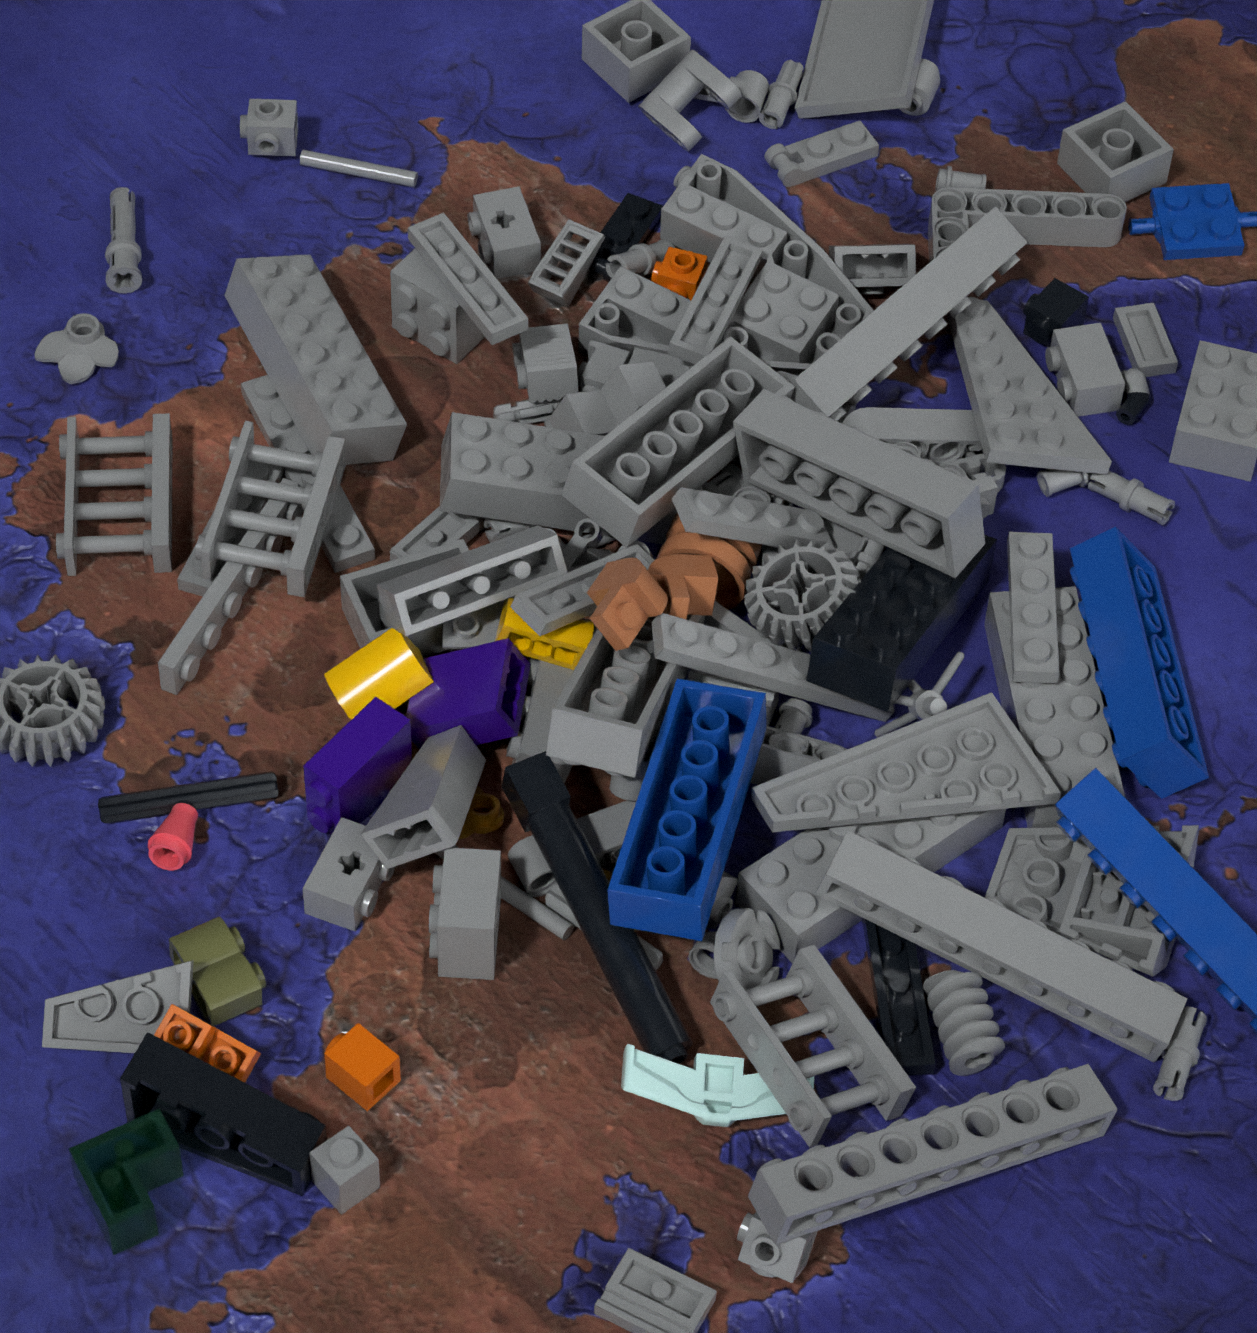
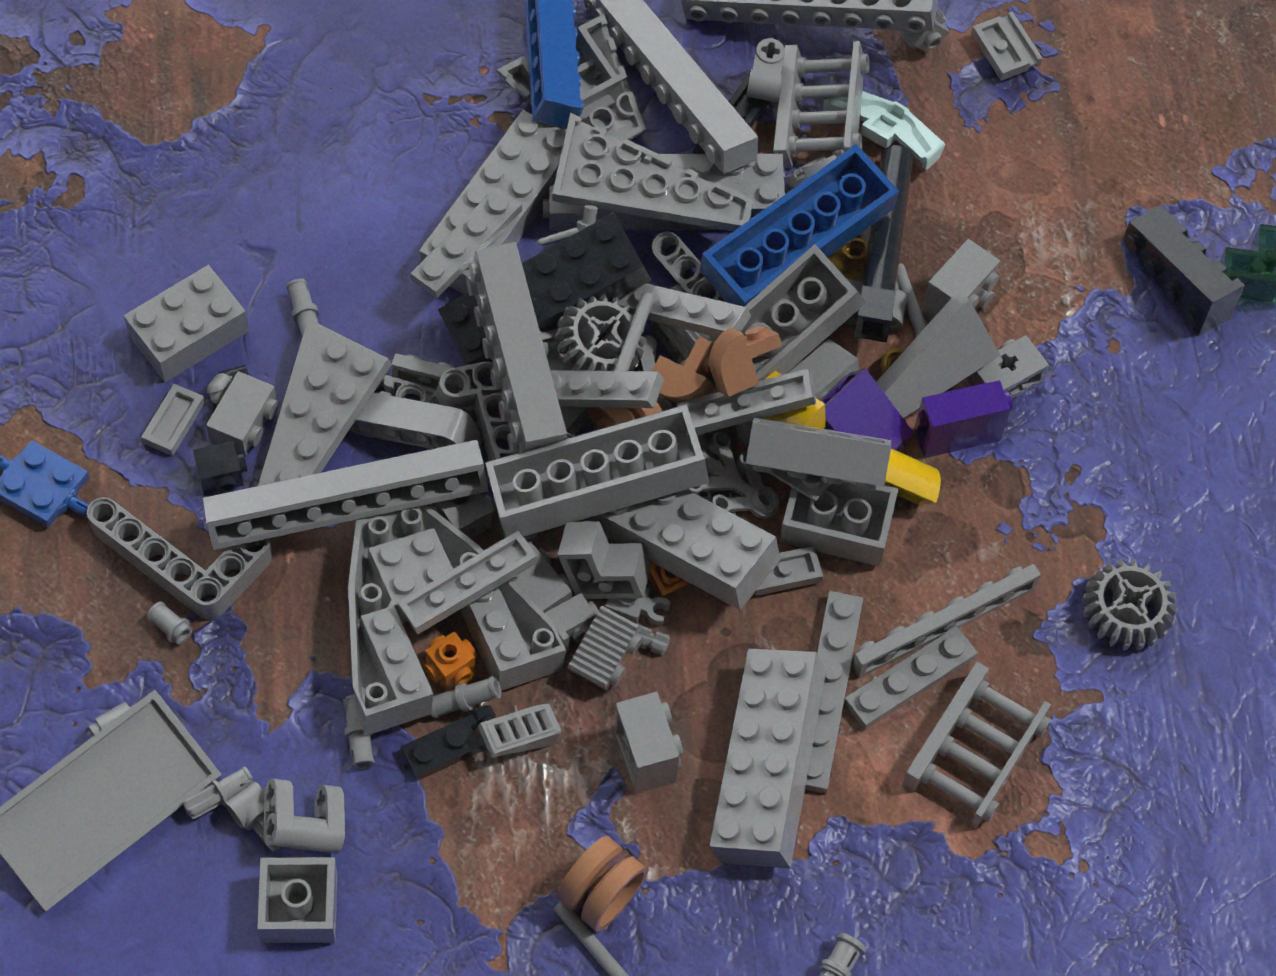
camera: 145 degrees left, 10 degrees up
light grey plate [35,313,119,384] -> none
light grey wing [42,960,194,1053] -> none
black axle [98,771,279,823] -> none
coral cone [148,803,198,871] -> none
orange slope [154,1004,262,1083] -> none
olive brick [169,916,266,1026] -> none
light grey fence [195,421,346,597] -> none
light grey brick [309,1126,380,1215] -> none
orange brick [324,1023,401,1112] -> none
light grey plate [408,212,528,345] -> none
light grey brick [467,186,541,279] -> none
light grey plate [764,120,879,187] -> none
light grey brick [829,244,916,294] -> none
light grey piece [923,970,1005,1076] -> none
light grey brick [1057,101,1174,202] -> none
blue brick [1070,526,1209,799] -> none
none -> nougat wheel [556,836,648,932]
none -> light grey bar [614,292,655,371]
none -> light grey piece [746,38,785,103]

